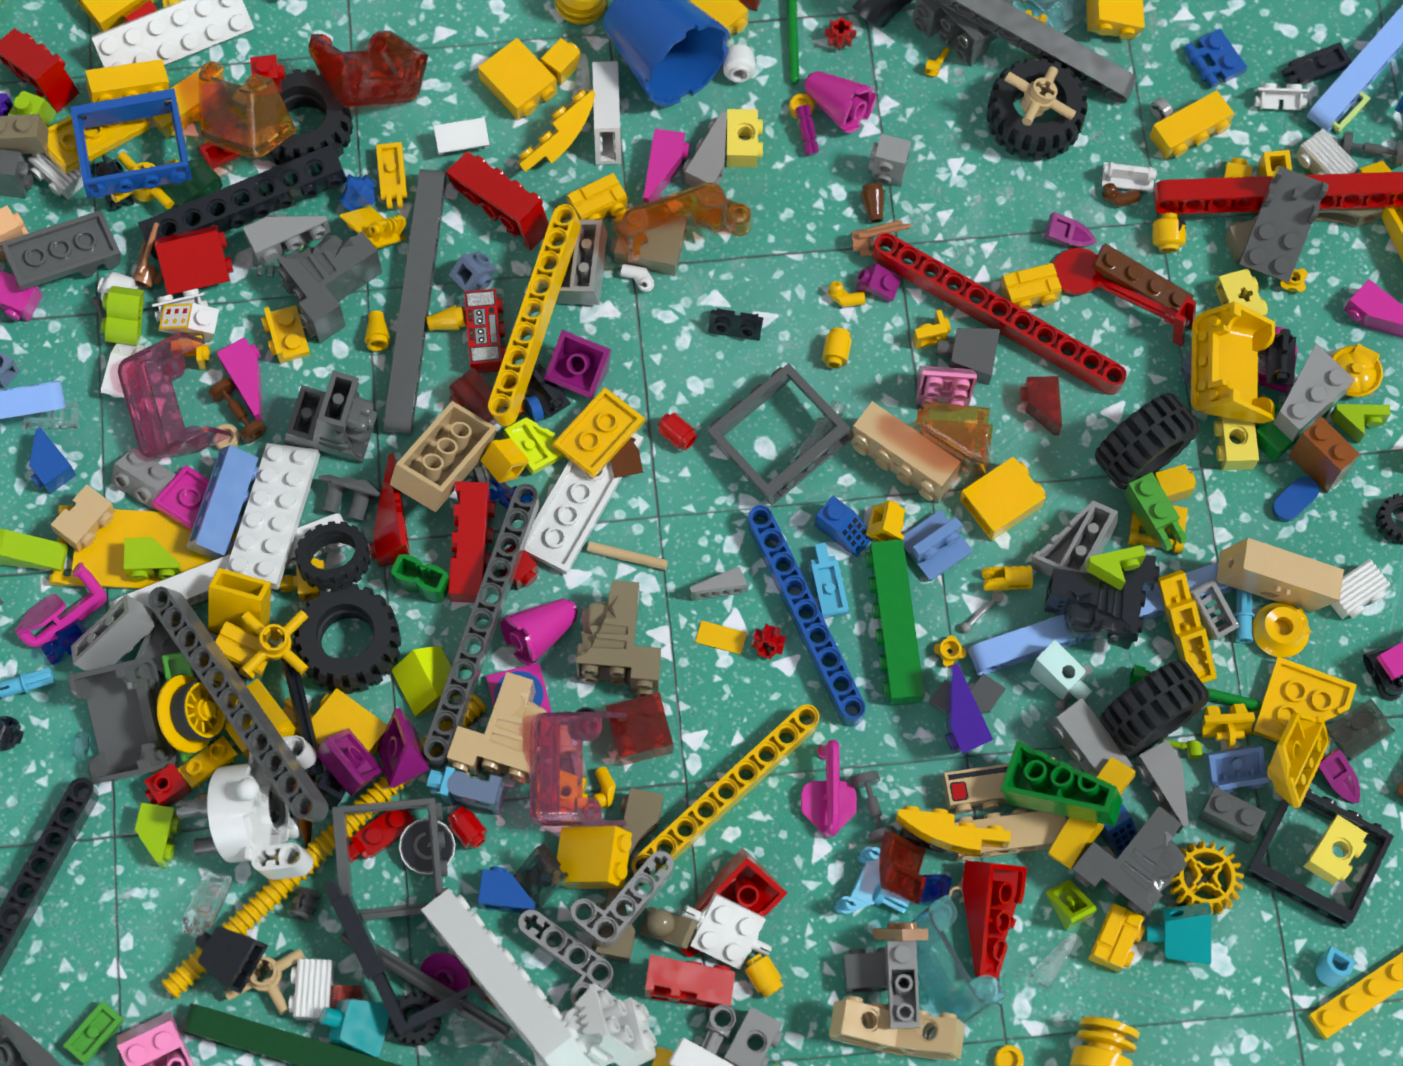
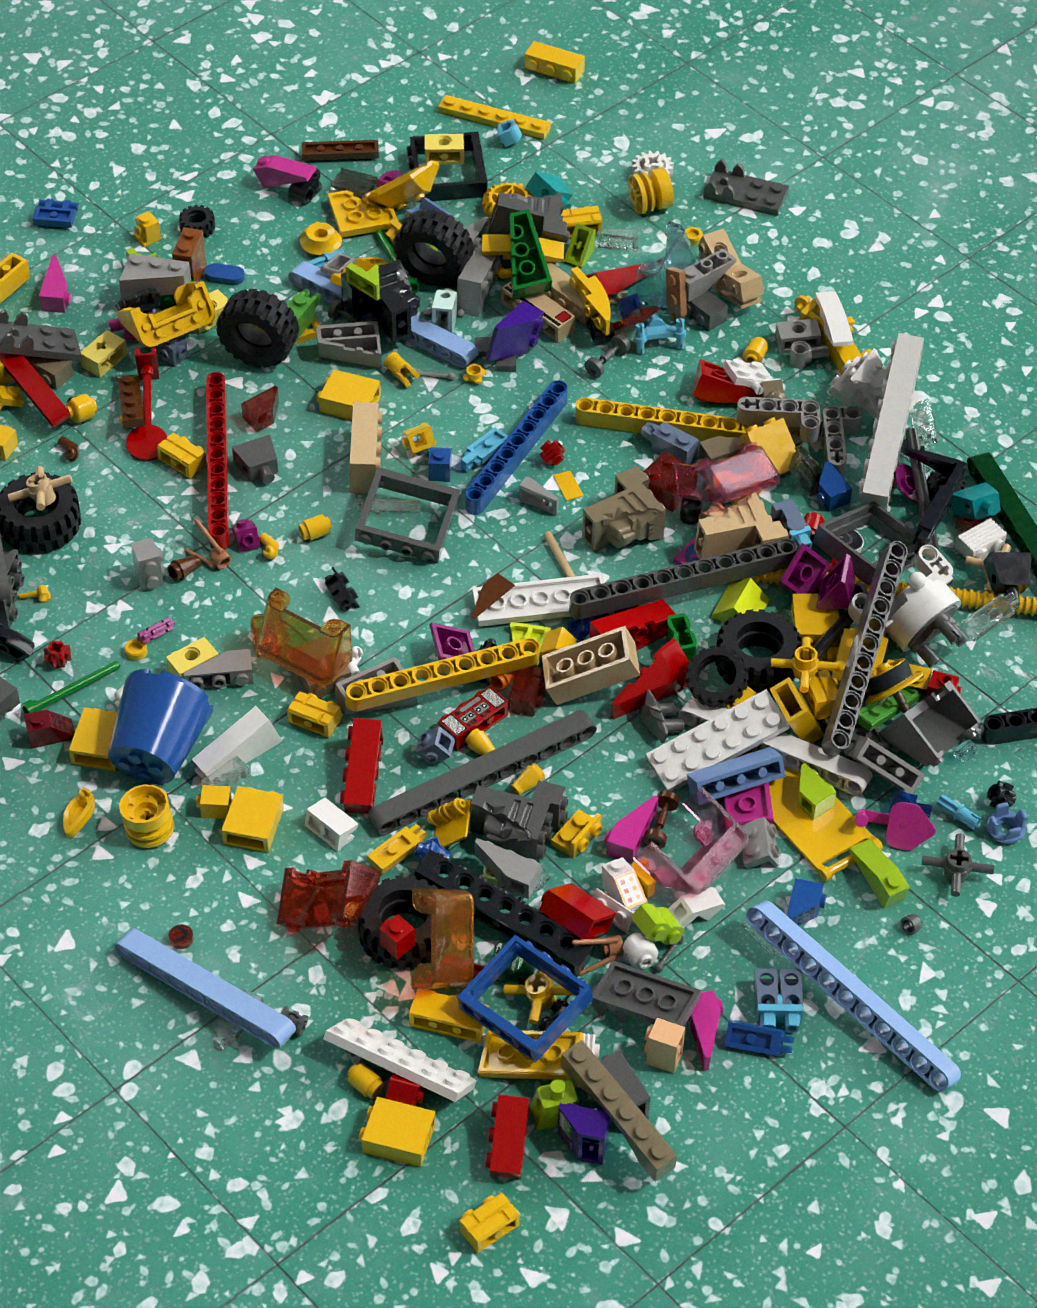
camera: 125 degrees left, 20 degrees down
tan brick [51,484,115,552] -> none
yellow brick [85,59,169,103] -> none
lime slope [135,803,181,869] -> none
tan tile [212,424,241,450] -> none
dark grey brick [284,370,377,463] -> none
dark pink cone [500,598,578,666] -> none
yellow slope [516,89,595,172] -> none
yellow tile [552,387,646,479] -> none
dark pink slope [643,129,689,210] -> none
wedge [645,955,735,1009] -> none
red brick [658,412,698,451] -> none
dark pink piece [801,740,856,838] -> none
dark pink cone [804,71,876,133] -> none
green brick [865,539,925,706] -> none
medium blue bracket [903,510,972,581] -> none
yellow bracket [913,309,951,349] -> none
bright pink slope [916,365,977,411] -> none
clear orange windscreen [917,401,993,476] -> none
magenta plate [1044,212,1097,247] -> none
white hinge [1101,162,1157,193] -> none
dark grey brick [1197,787,1266,844] -> none
tan brick [1216,538,1344,613] -> none
white brick [1330,559,1390,620] -> none
yellow piece [1331,343,1383,397] -> none
none -> sand blue hinge [641,422,699,469]

